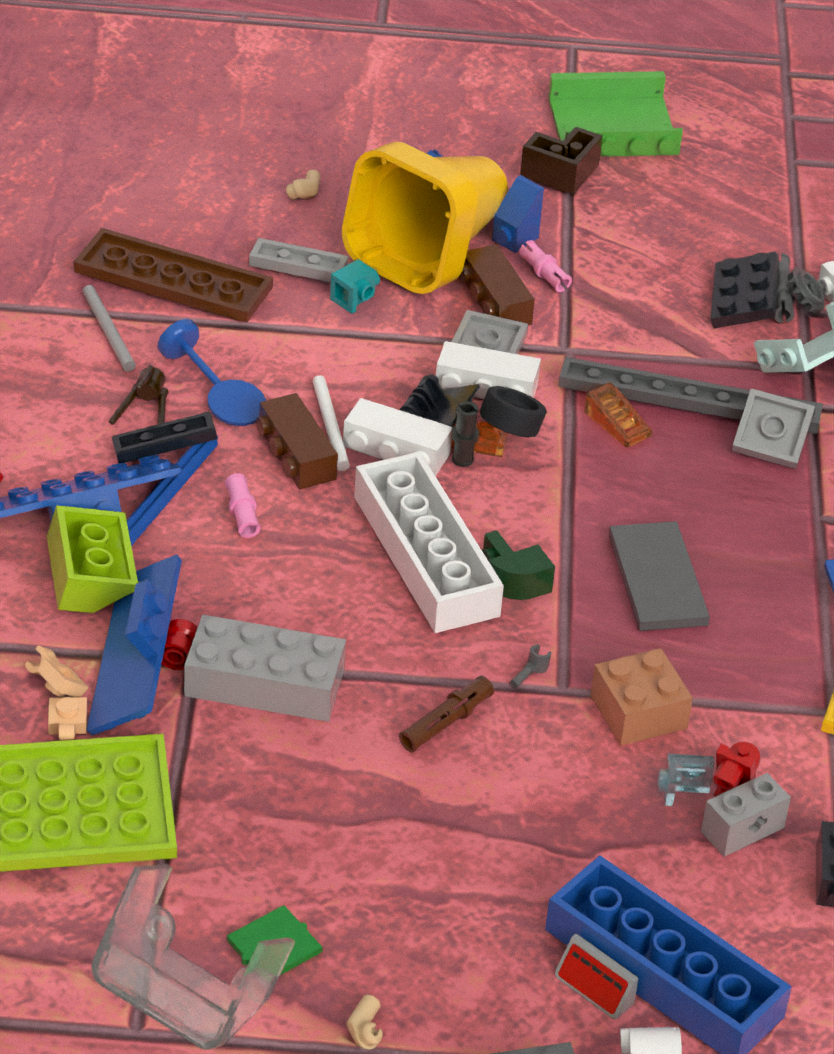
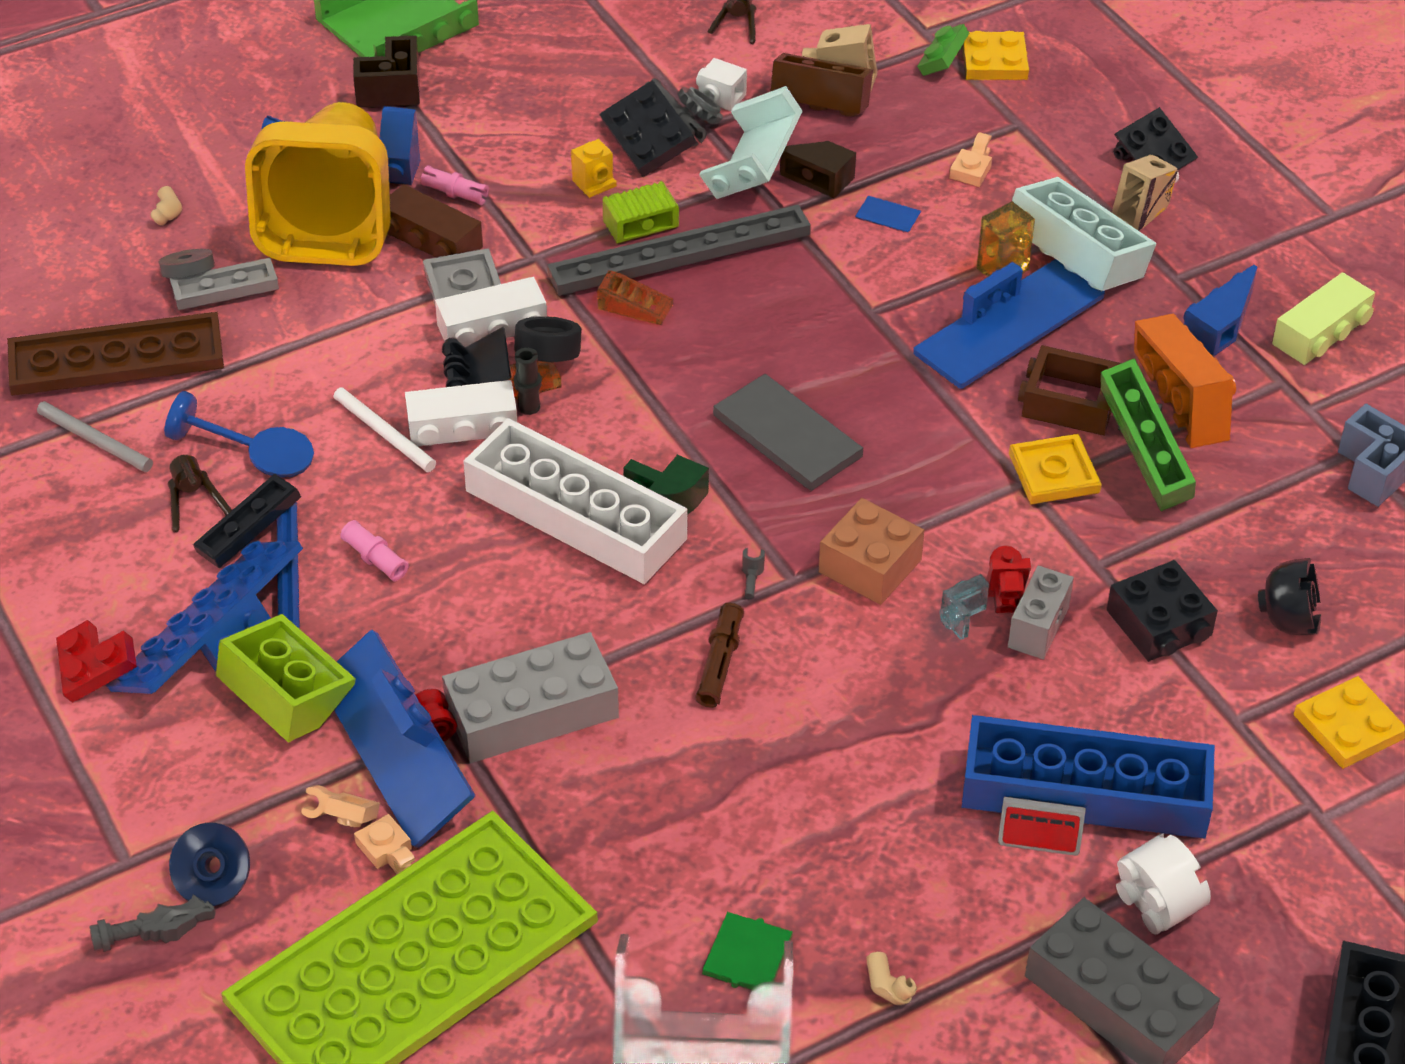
camera: 30 degrees left, 5 degrees up
reddish brown brick [256,393,338,490] -> none
teal brick [330,259,380,314] -> none
light grey plate [732,388,815,469] -> none
none -> dark grey piece [158,249,215,278]
none -> yellow brick [571,139,617,198]
none -> lime brick [602,181,679,244]

